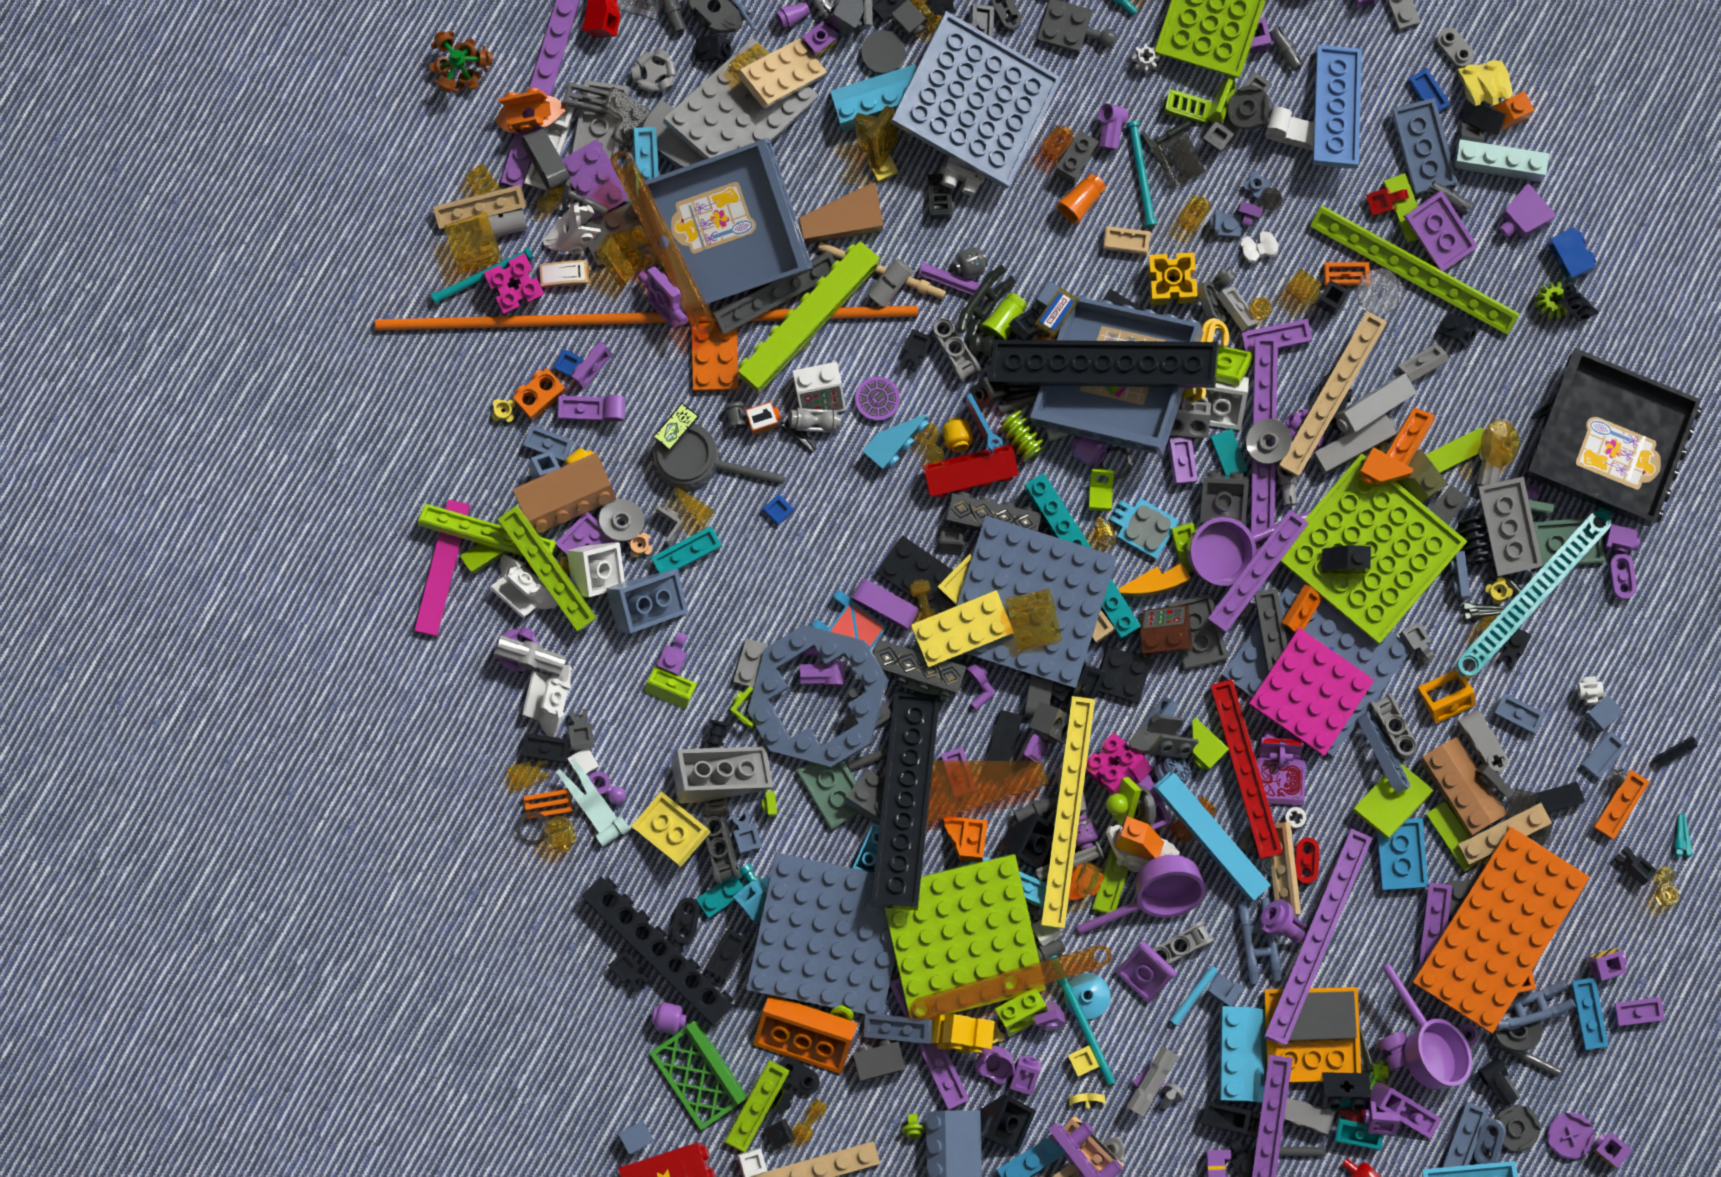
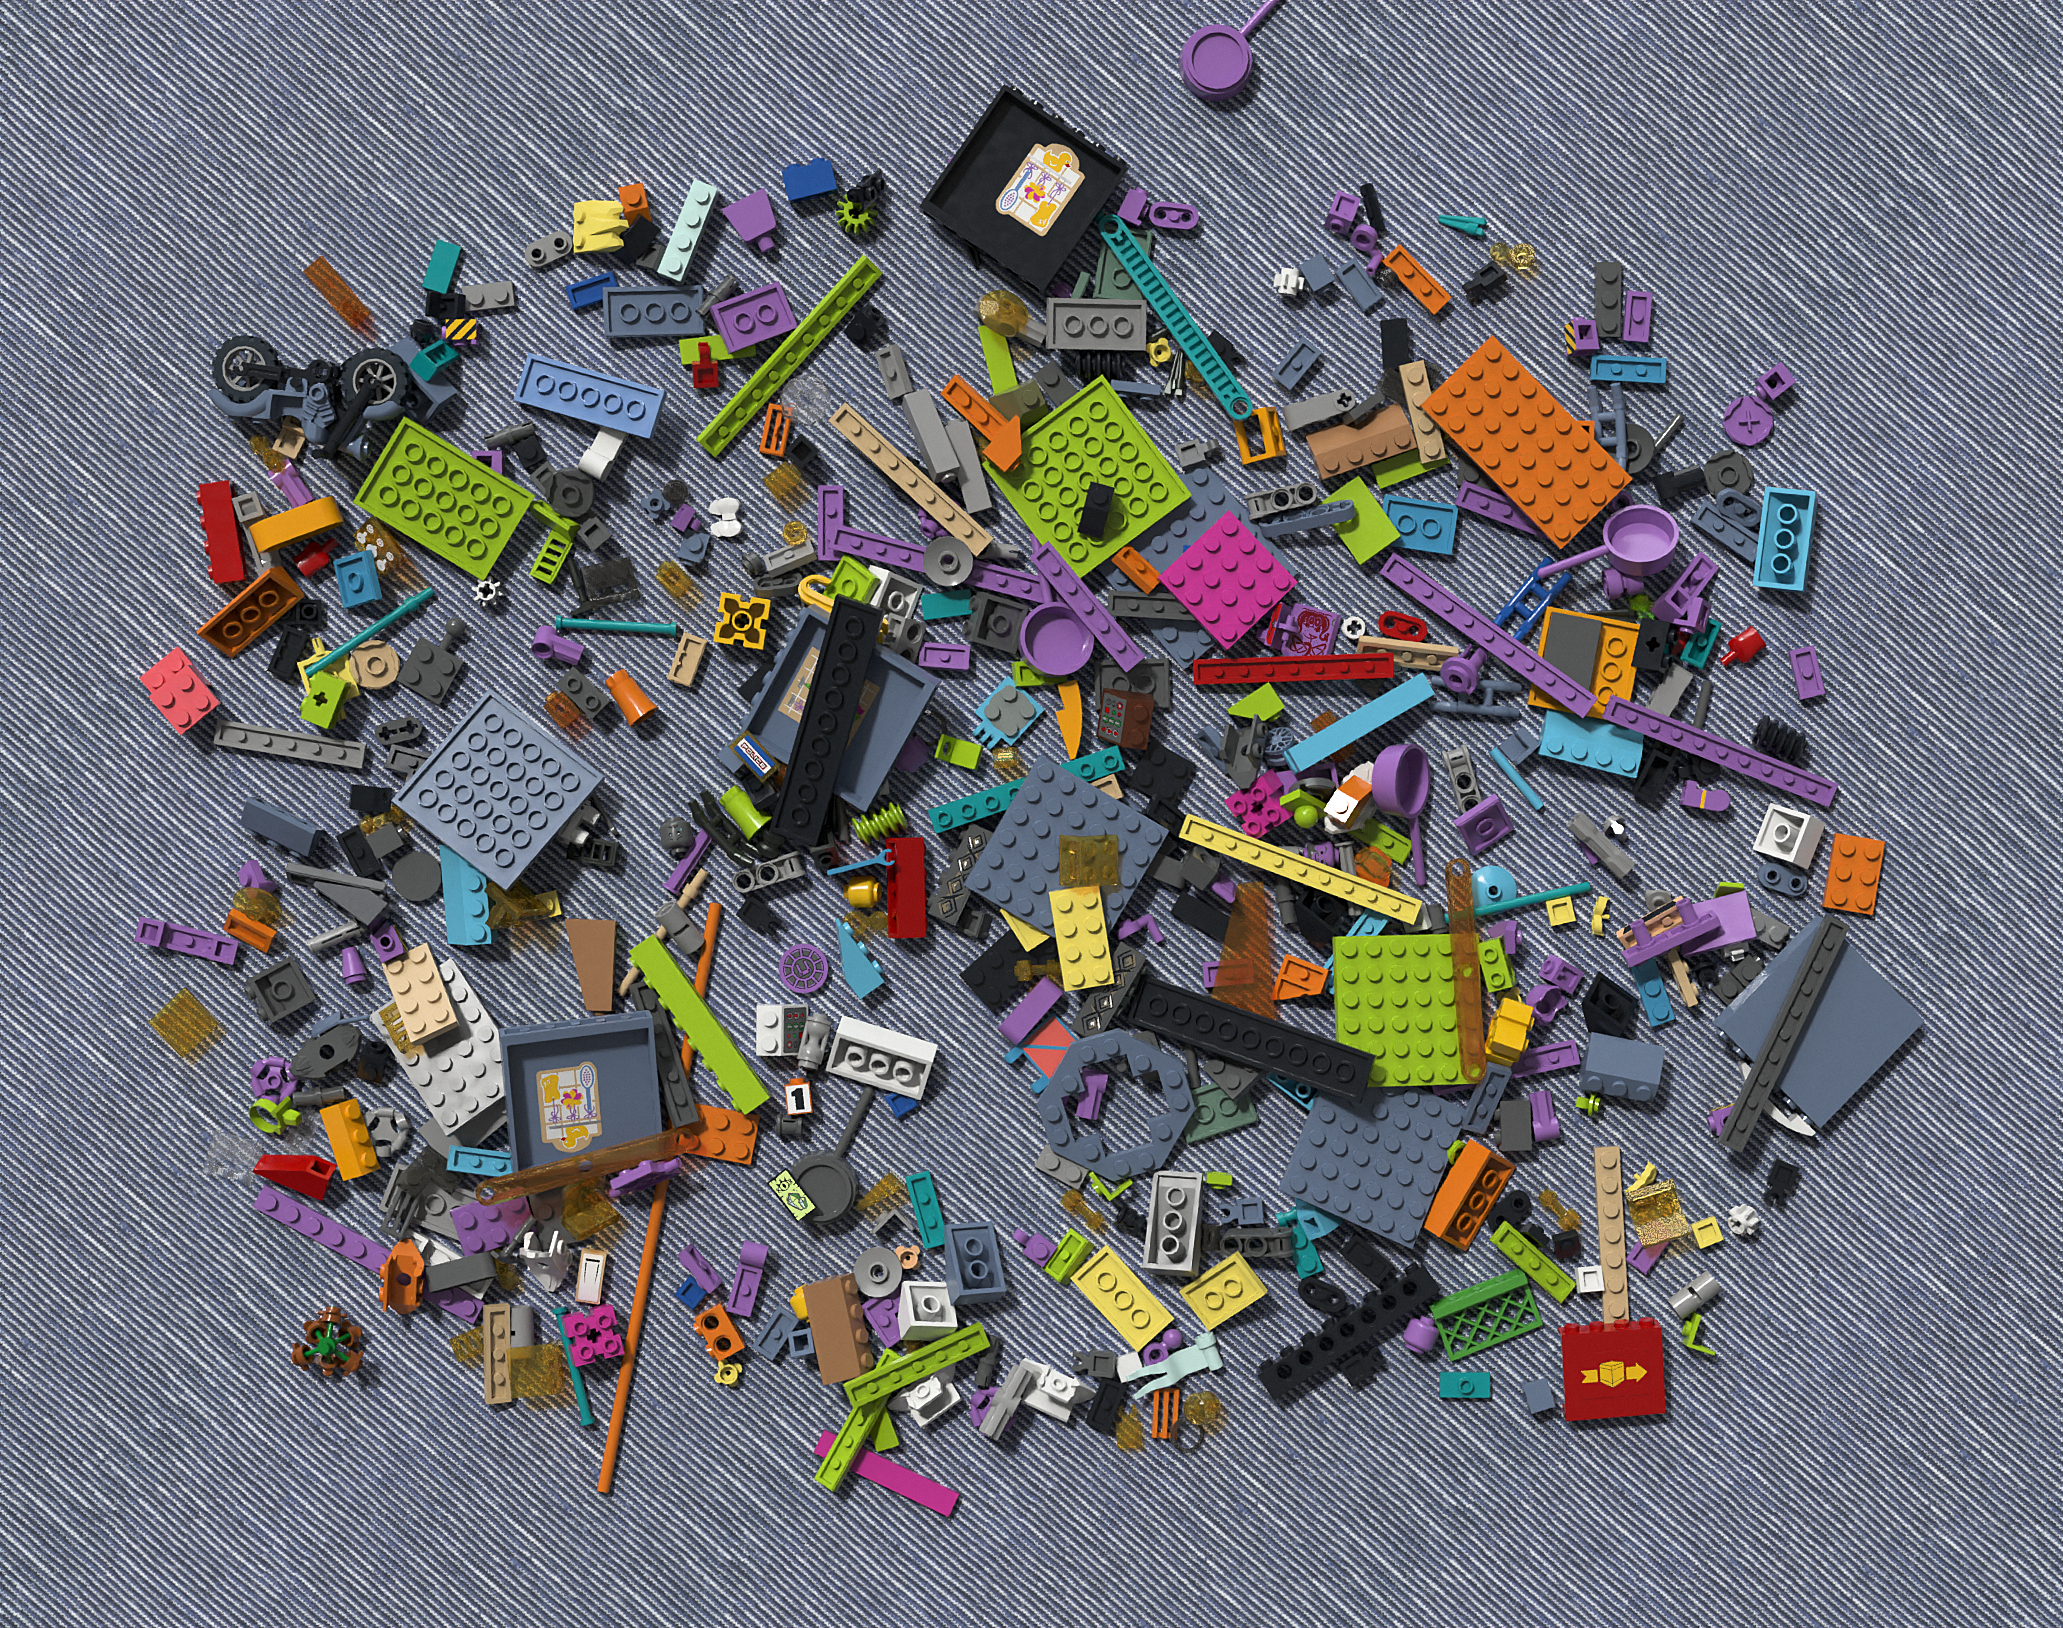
camera: 75 degrees left, 10 degrees up
none -> light orange brick [319,1098,380,1181]
none -> black plate [513,435,547,469]
none -> dark grey hinge [590,791,618,836]
none -> white slope [825,1015,938,1100]
none -> dark grey pin [974,1334,1001,1387]
none -> clear yellow bar [1060,1188,1105,1230]
none -> light yellow plate [1070,1244,1174,1352]
none -> medium lavender bracket [1324,190,1361,235]
none -> medium lavender plate [1351,225,1383,275]
none -> teal plate [1439,1371,1490,1398]
none -> blue piece [1493,556,1573,642]
none -> medium lavender piece [1528,1090,1560,1142]
none -> dark grey plate [1594,262,1621,338]

